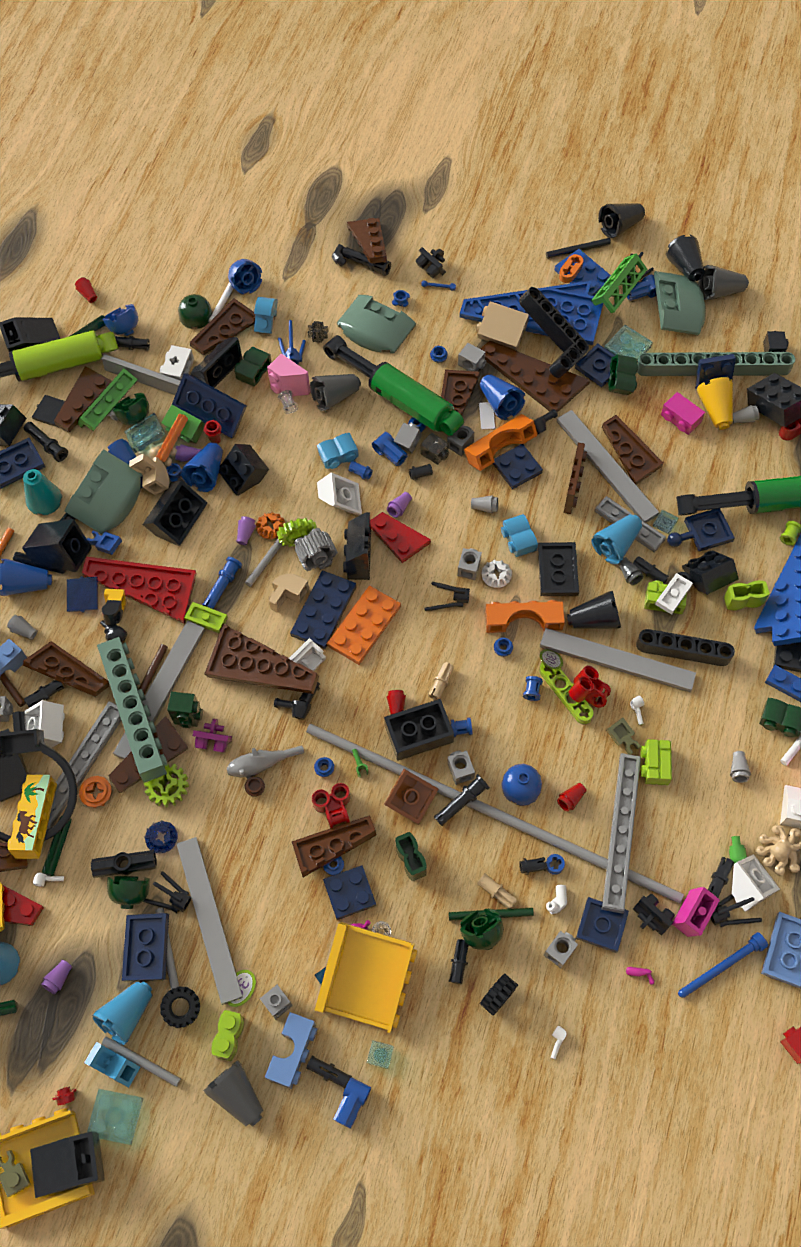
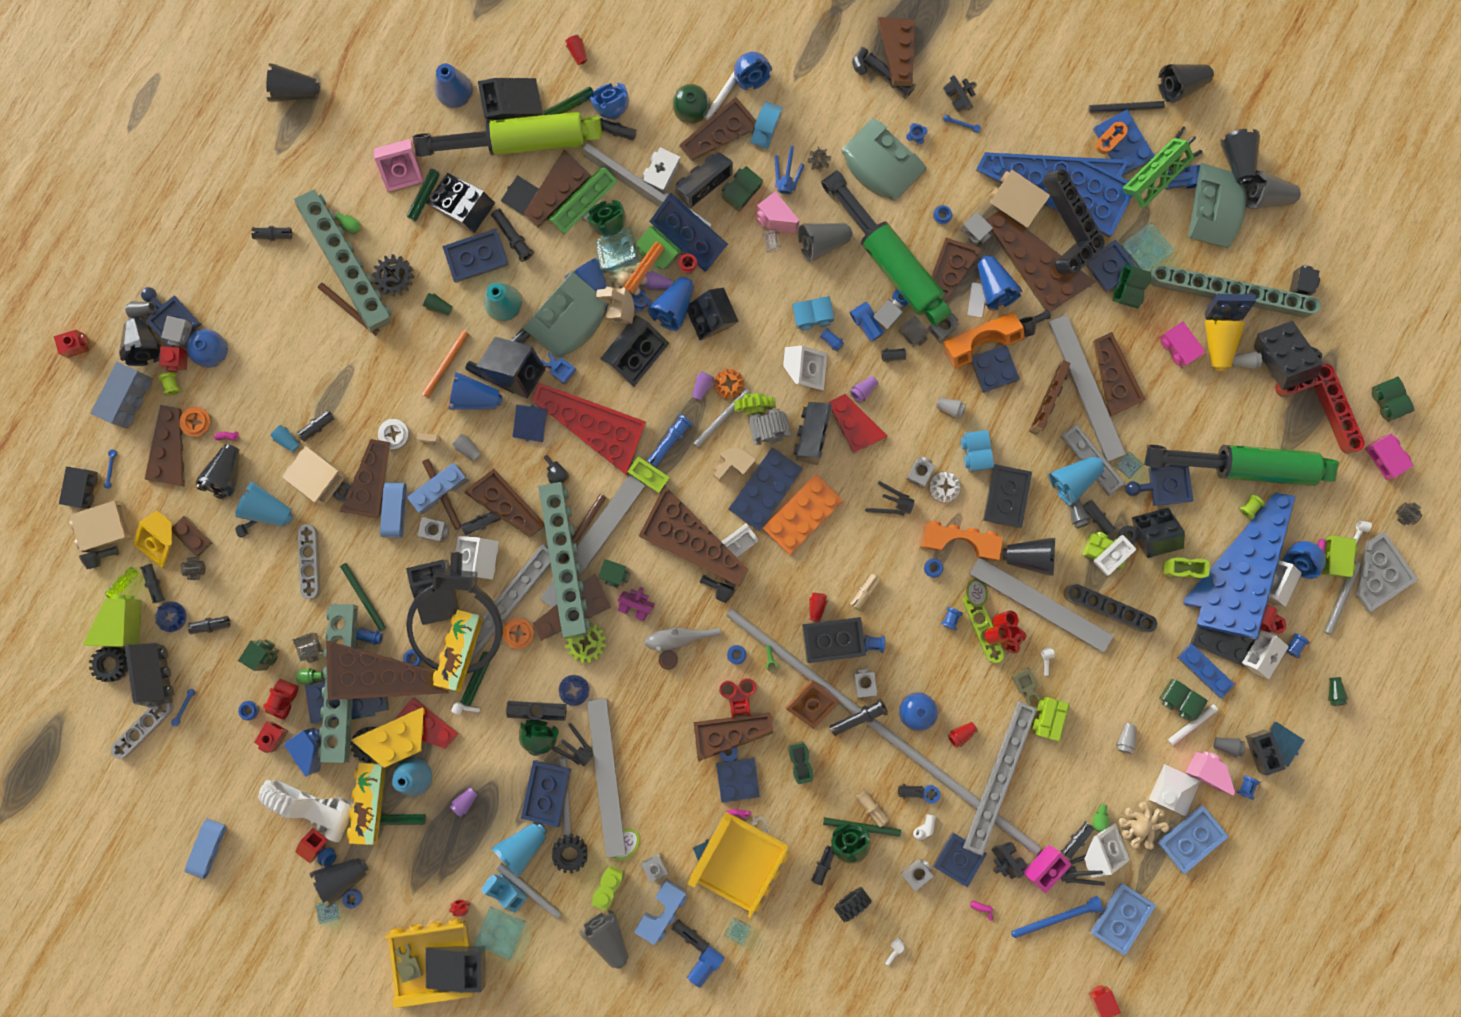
camera: 10 degrees right, 20 degrees up
black leg [102,589,127,626] -> none

